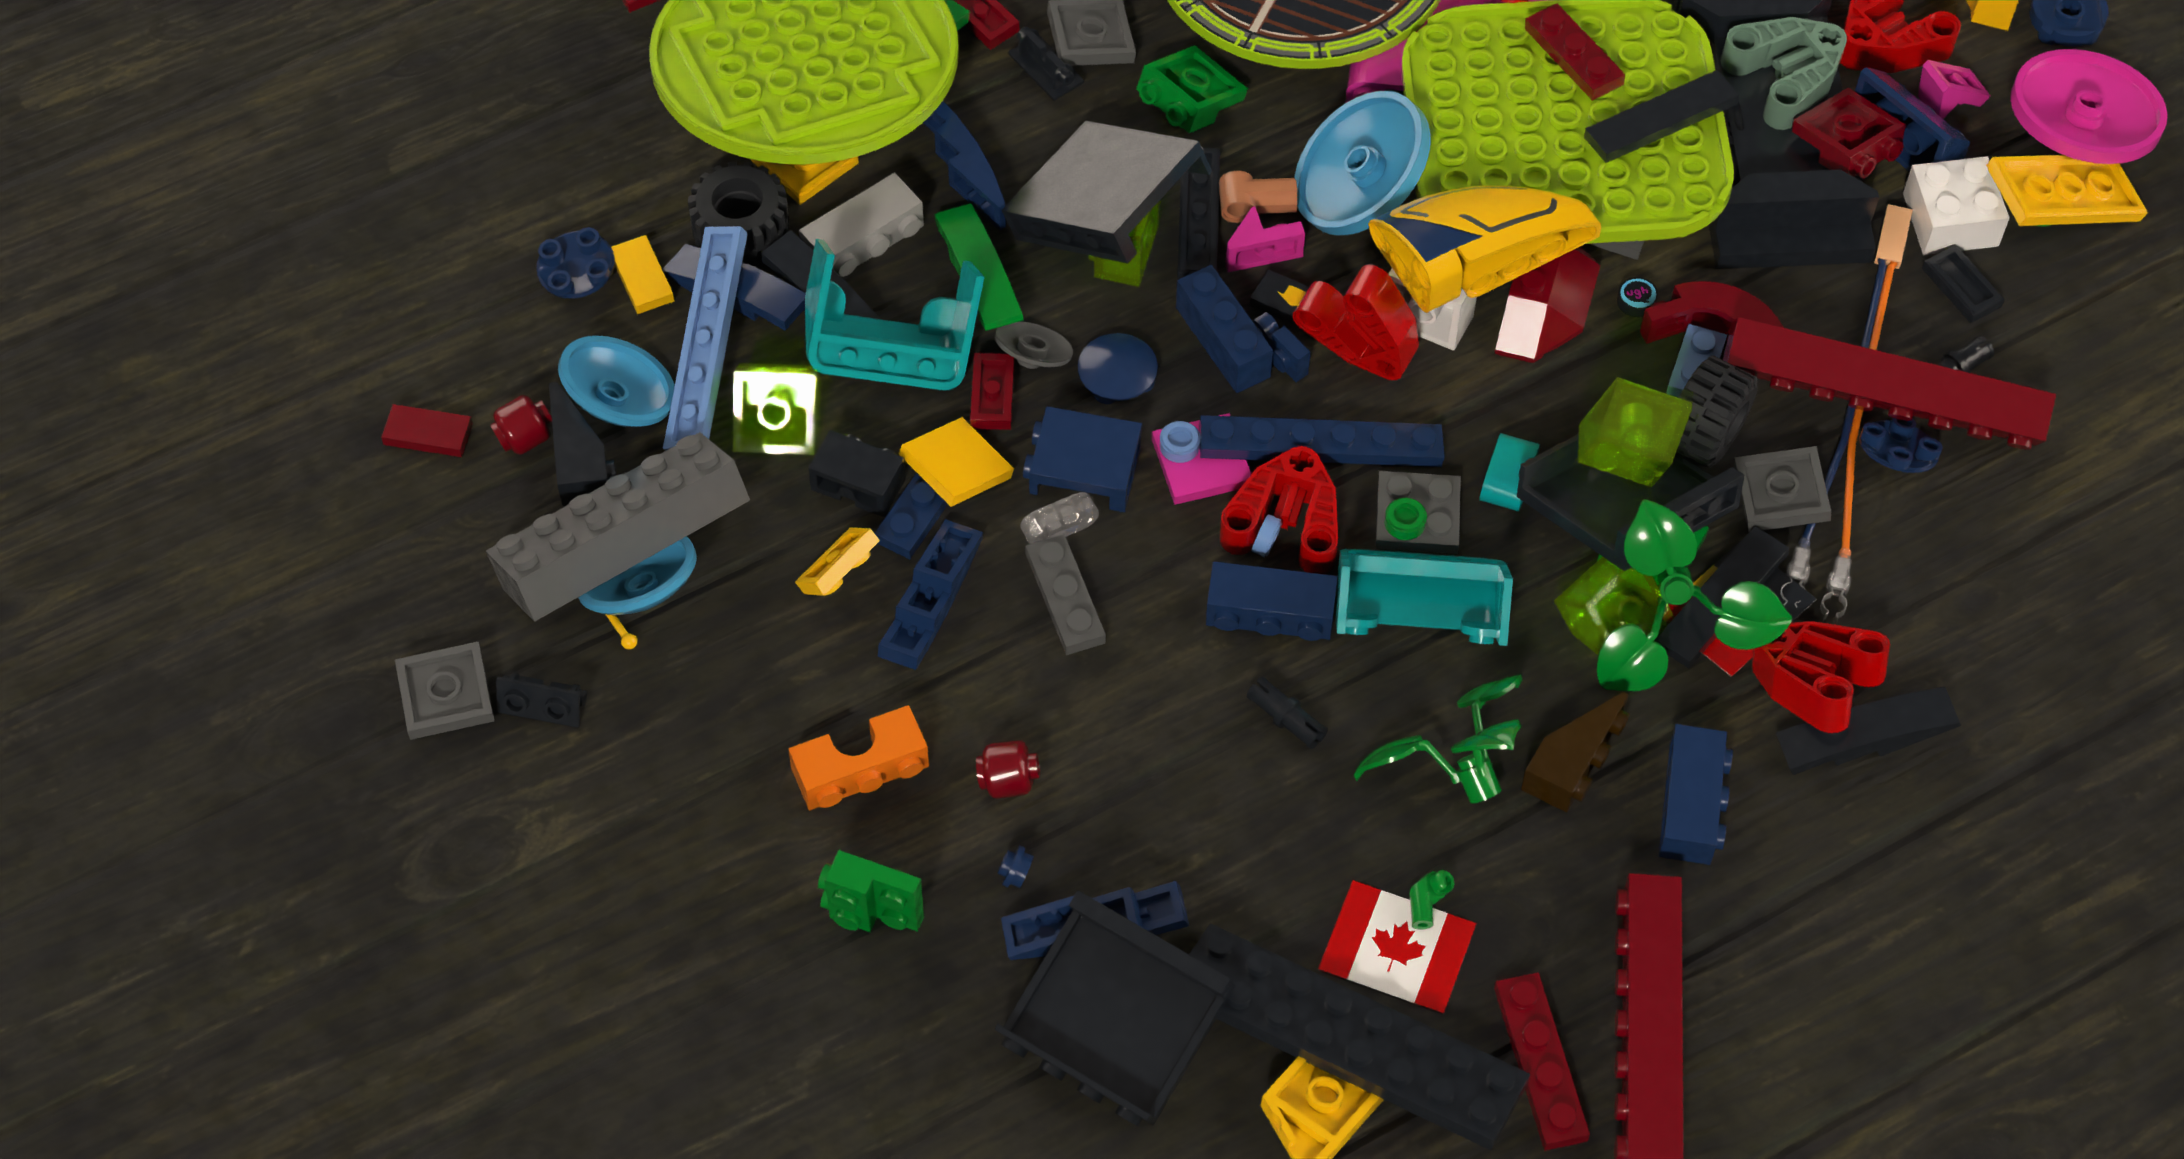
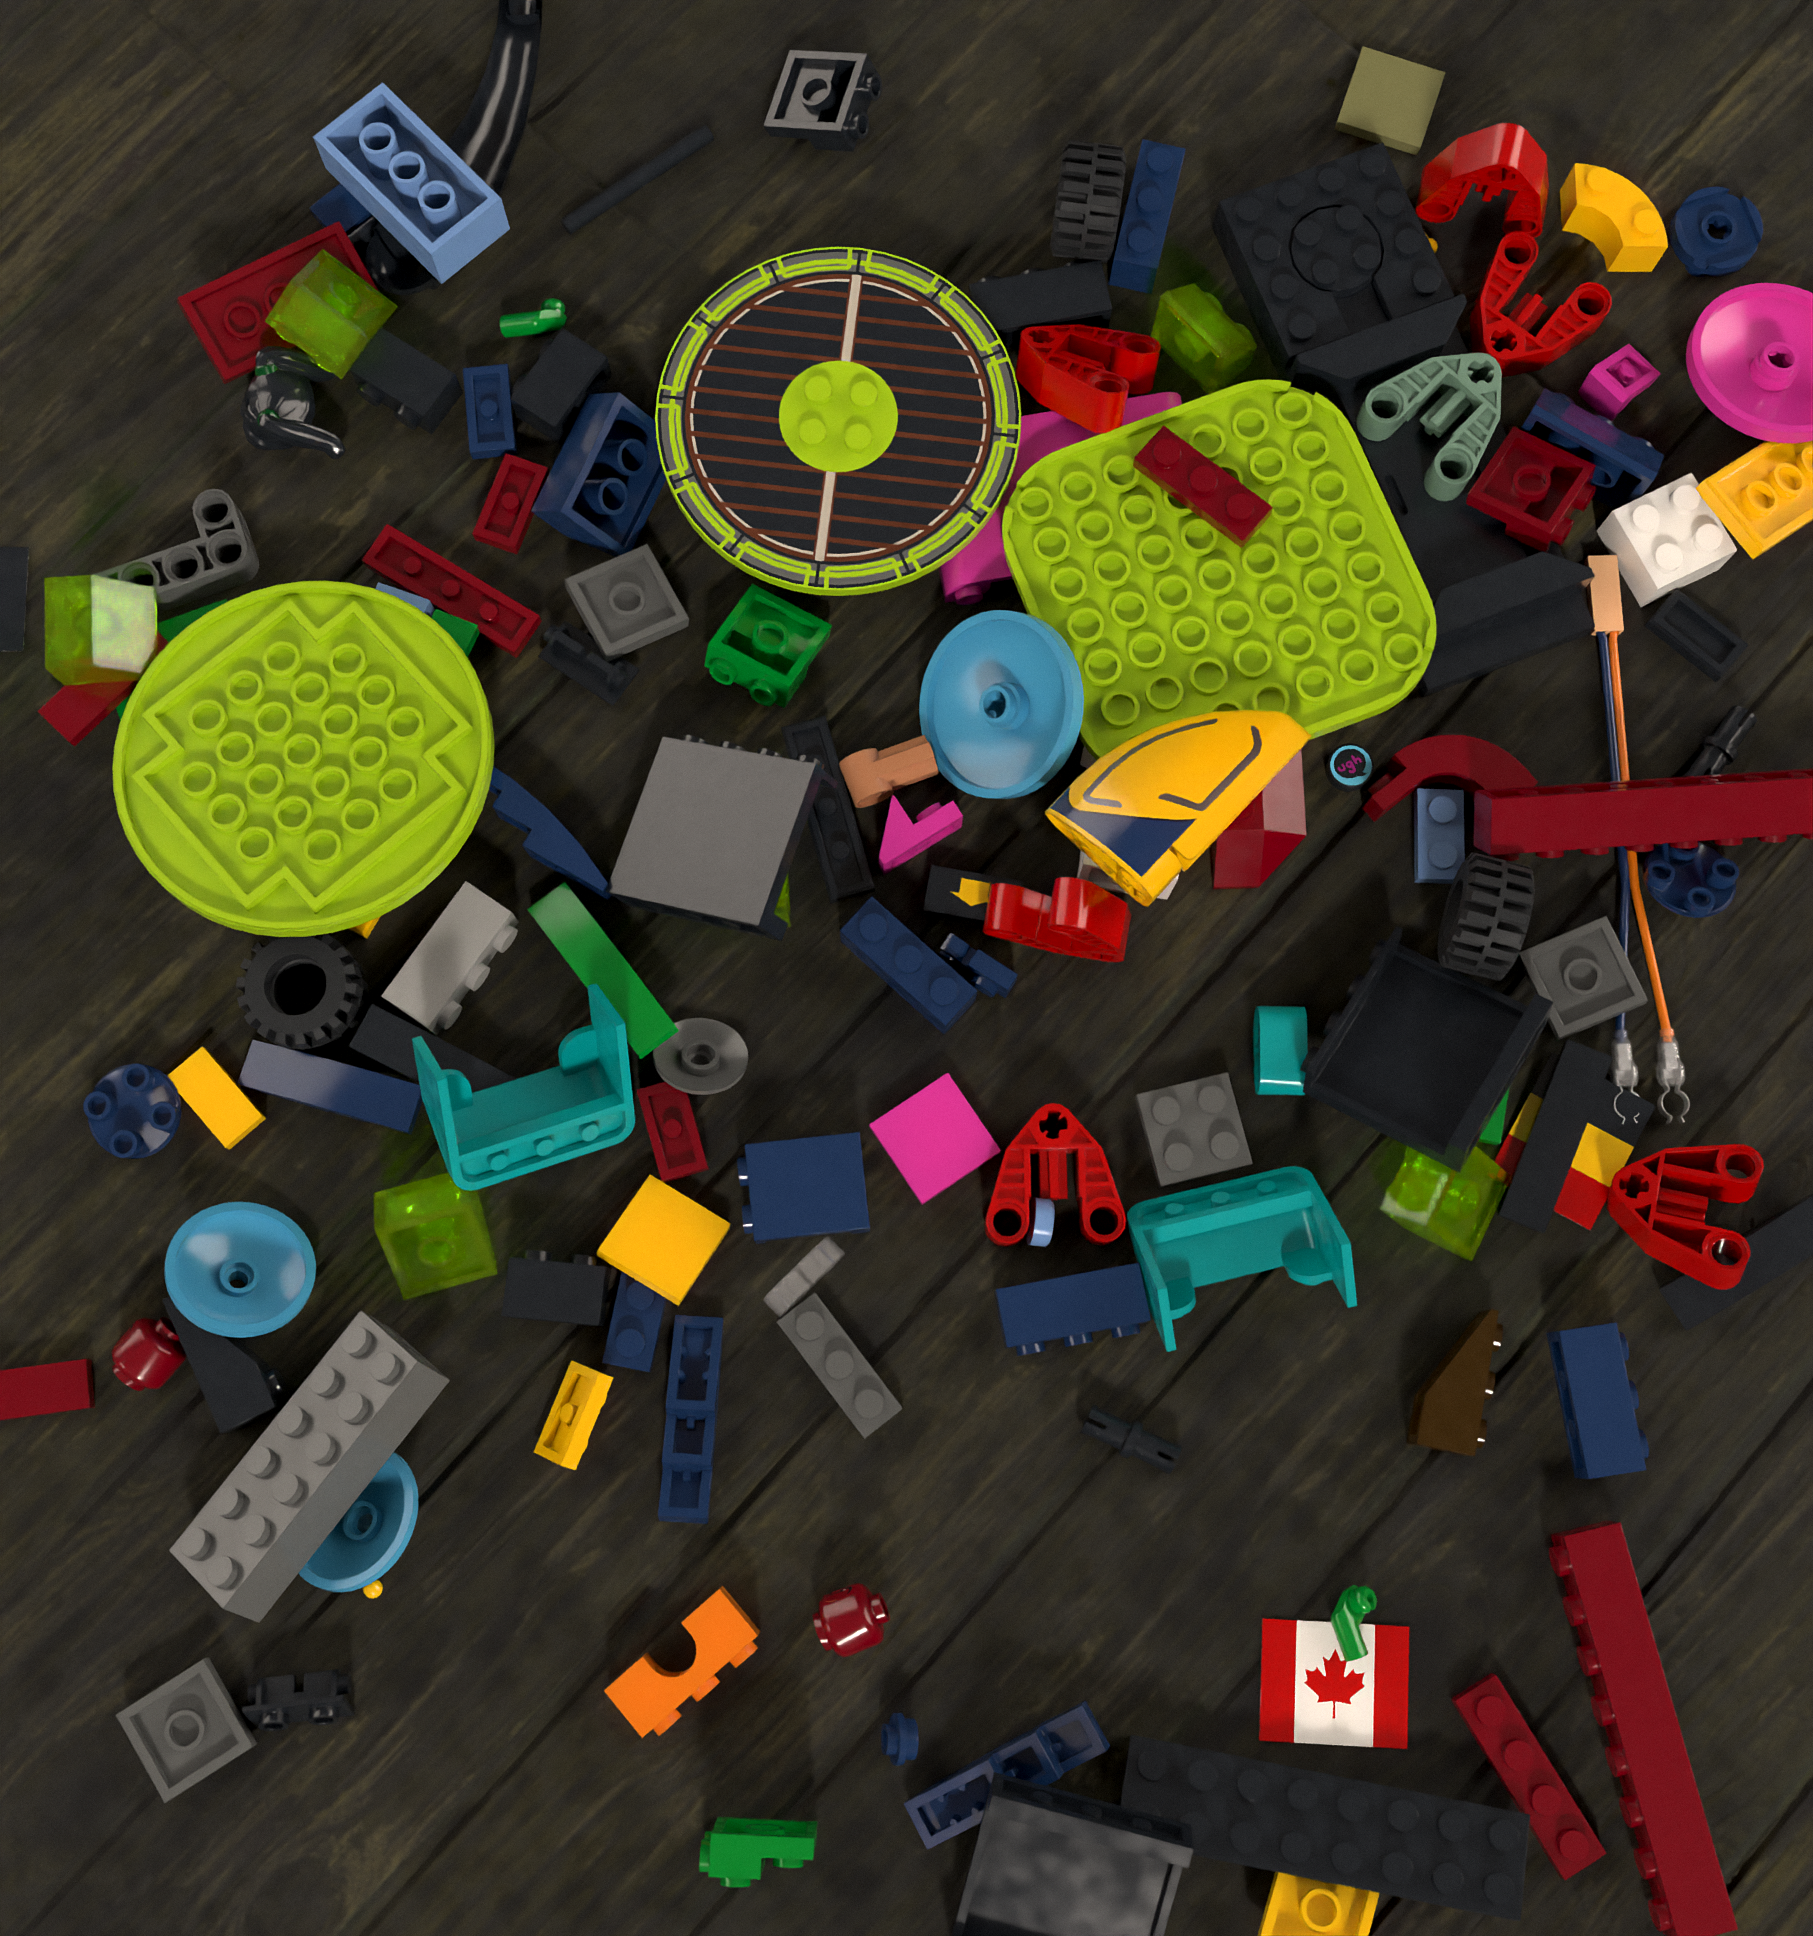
camera: 20 degrees left, 20 degrees up
medium blue plate [663,226,747,451] -> none
dark blue dish [1078,333,1158,404] -> none
medium blue tile [1159,421,1201,463] -> none
dark blue plate [1199,415,1444,467] -> none
green plant [1354,674,1523,804] -> none
green tile [1384,498,1427,540] -> none
clear neon green slope [1578,377,1692,487] -> none
black tile [1584,70,1739,163] -> none
green plant [1597,500,1792,691] -> none

